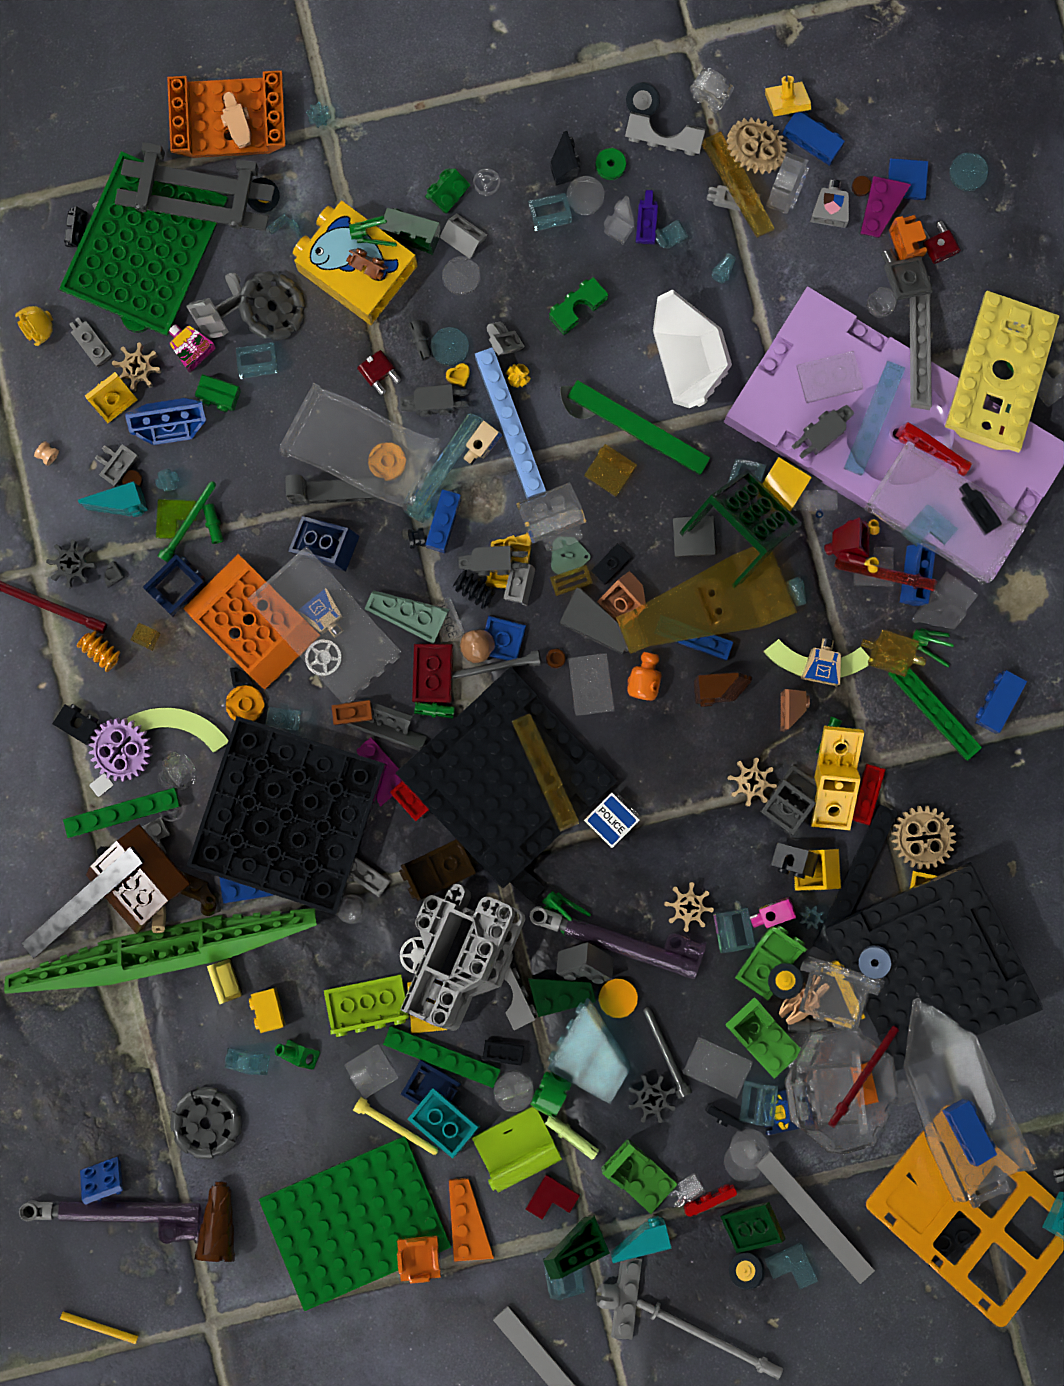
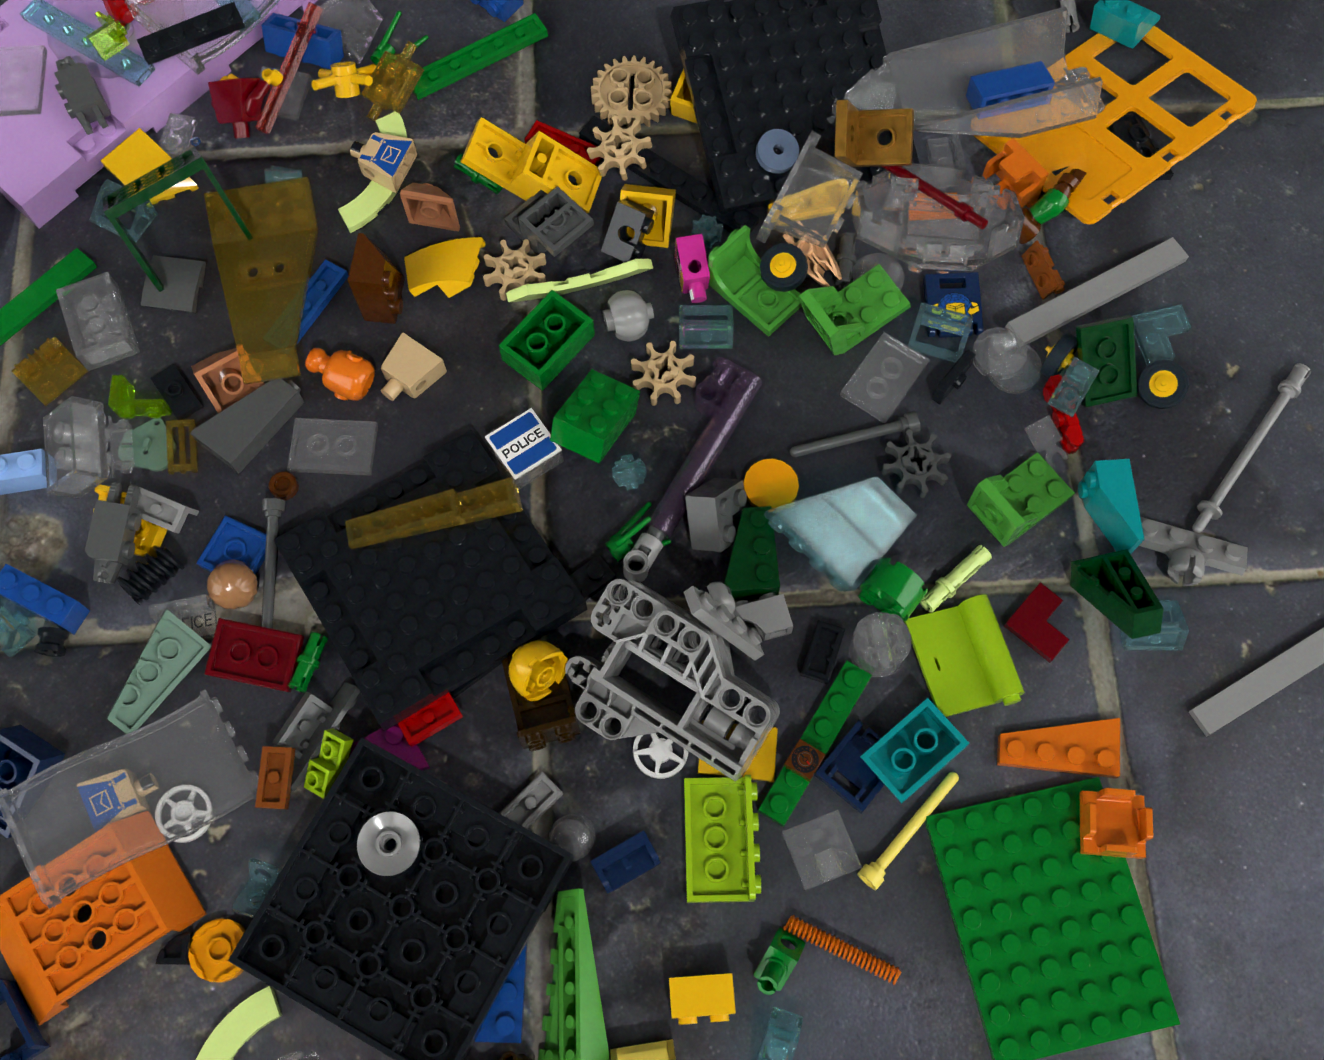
camera: 80 degrees left, 15 degrees down
none -> clear brick [56,272,141,371]
none -> clear neon green bracket [86,11,130,61]
none -> clear neon green bracket [108,375,172,419]
none -> black plate [137,2,245,65]
none -> lime slope [304,728,354,799]
none -> yellow bar [311,61,378,98]
none -> light grey dish [357,812,420,876]
none -> tan torso [381,333,447,401]
none -> yellow slope [404,237,486,298]
none -> green brick [499,290,595,391]
none -> yellowish green tile [506,259,653,302]
none -> yellow cylinder [508,640,568,701]
none -> green brick [550,369,640,463]
none -> tan gear [587,116,652,181]
none -> dark blue hinge [590,830,661,894]
none -> light grey plant [603,290,654,342]
none -> clear light blue gear [612,454,647,491]
none -> light grey plate [683,582,764,660]
none -> orange piece [783,915,902,985]
none -> reddish brown tile [784,739,826,782]
none -> pearl gold bracket [835,100,914,167]
none -> orange panel [982,138,1049,211]
none -> piece [1006,169,1086,244]
none -> dark orange hinge [1021,240,1065,300]
none -> black wheel [1040,333,1077,379]
none -> clear light blue slope [1047,357,1100,417]

